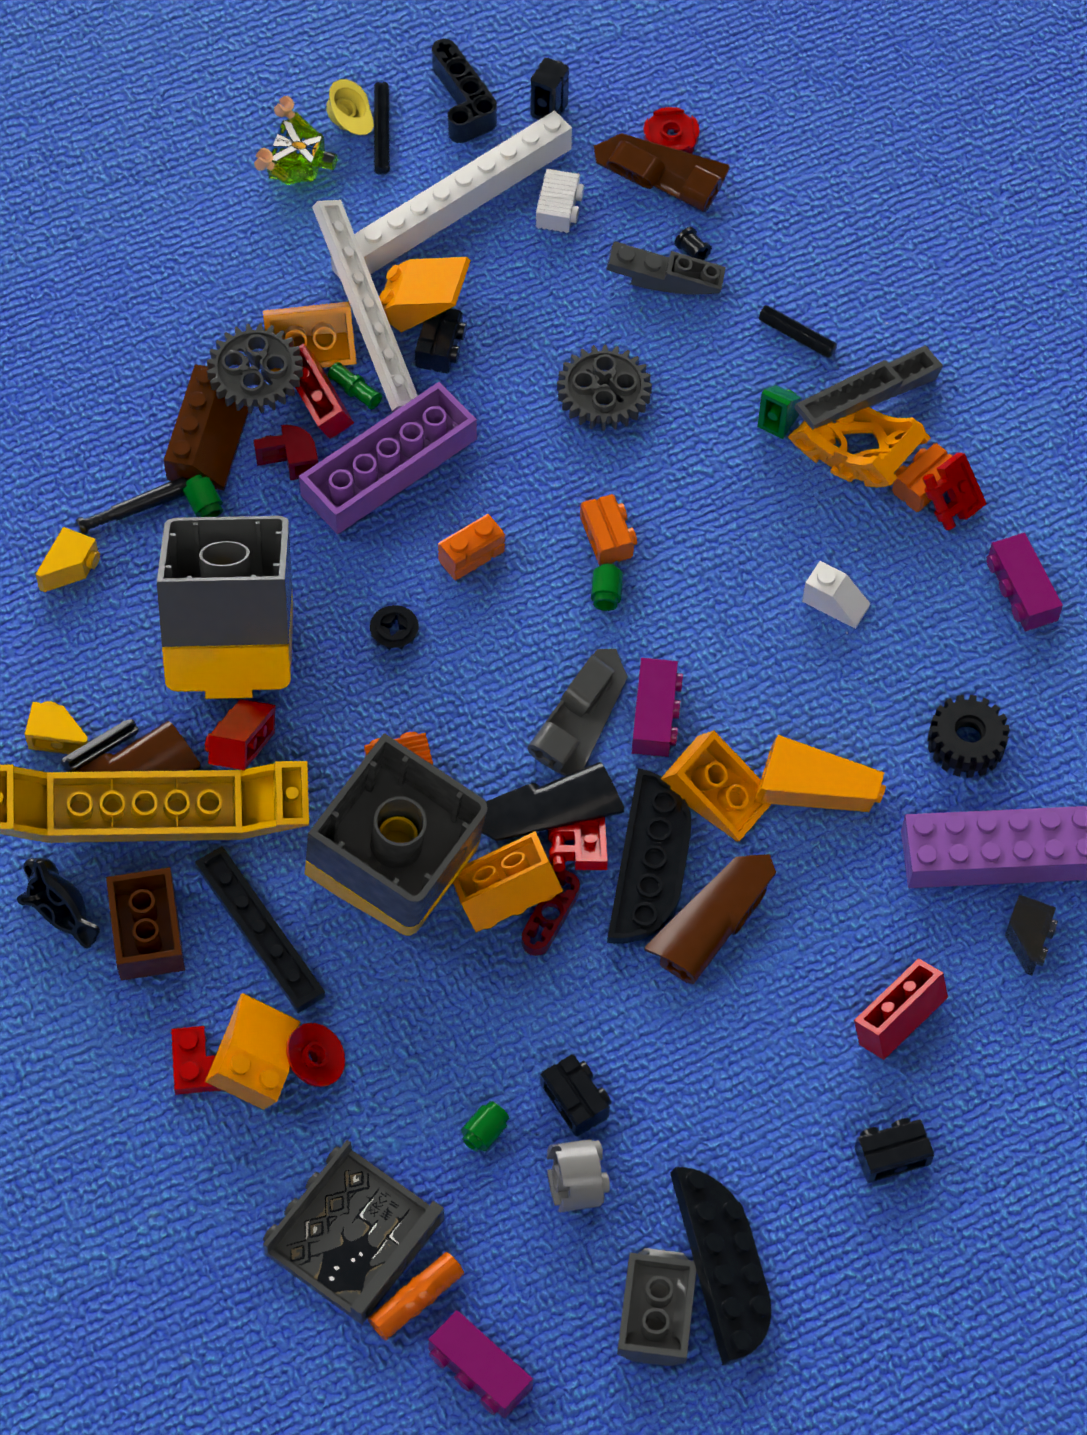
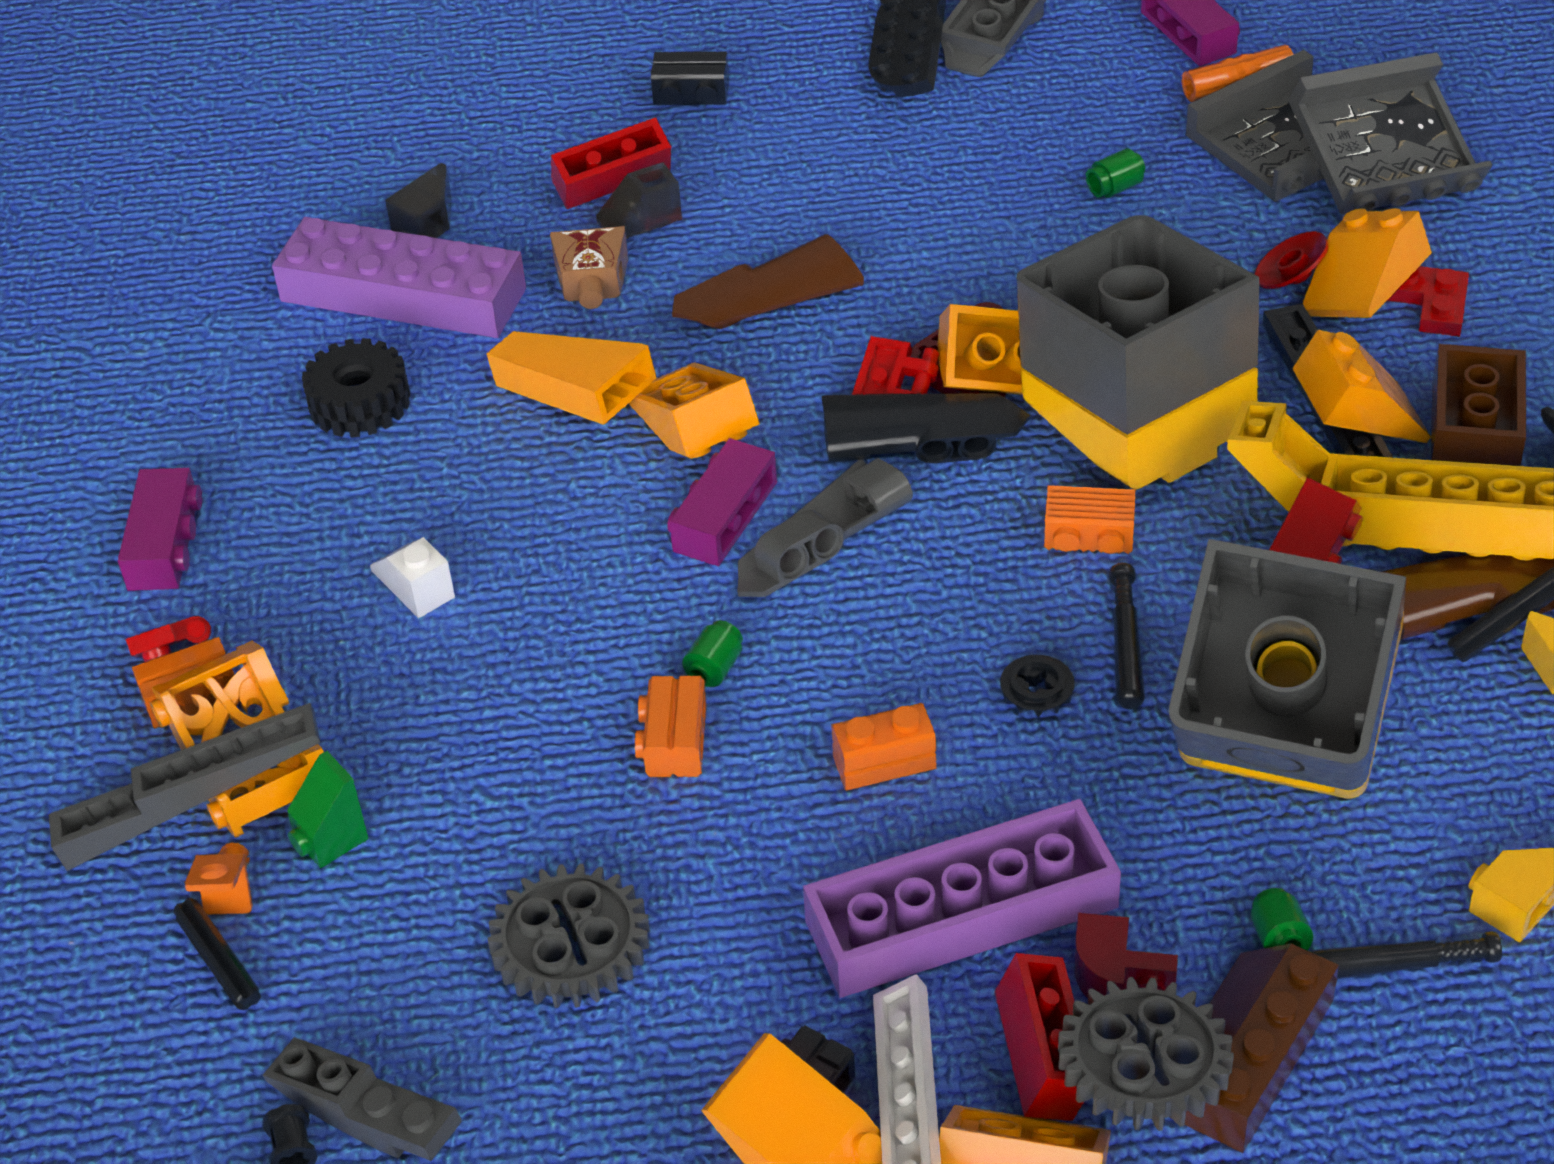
camera: 155 degrees left, 15 degrees down
green pin [328,362,382,409] -> none
black brick [540,1055,611,1137] -> none
light grey brick [547,1139,610,1213] -> none
black plate [607,768,691,944] -> none
none -> orange bracket [185,842,253,915]
none -> medium nougat torso [550,226,628,309]
none -> clear smoke slope [596,162,682,239]
none -> black piece [1109,562,1145,709]
none -> dark grey panel [1288,52,1493,215]
none -> light orange slope [1292,330,1431,443]

